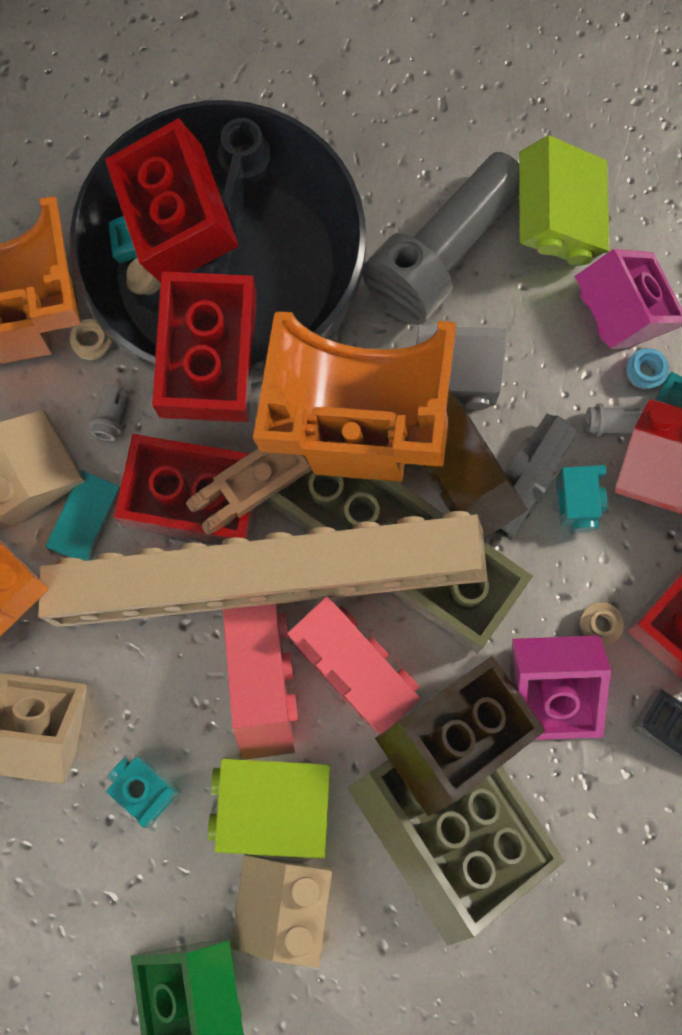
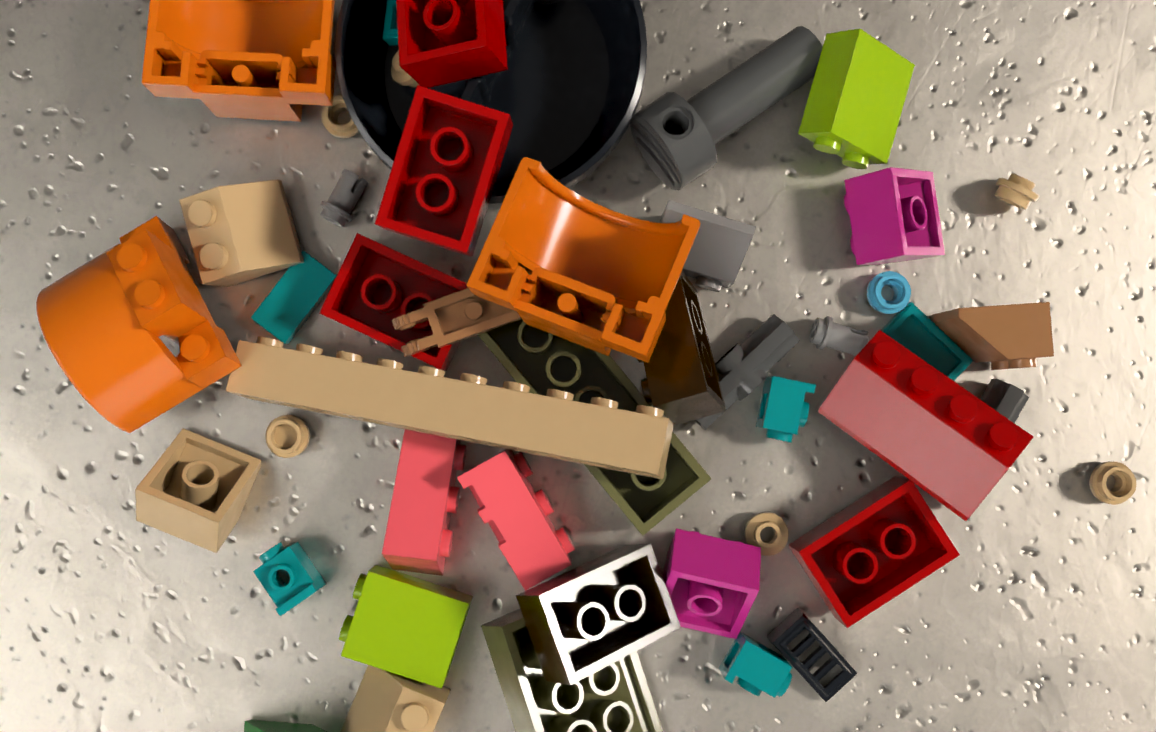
camera: 10 degrees right, 10 degrees up
none -> tan plate [265,415,310,458]
none -> teal brick [719,632,792,698]

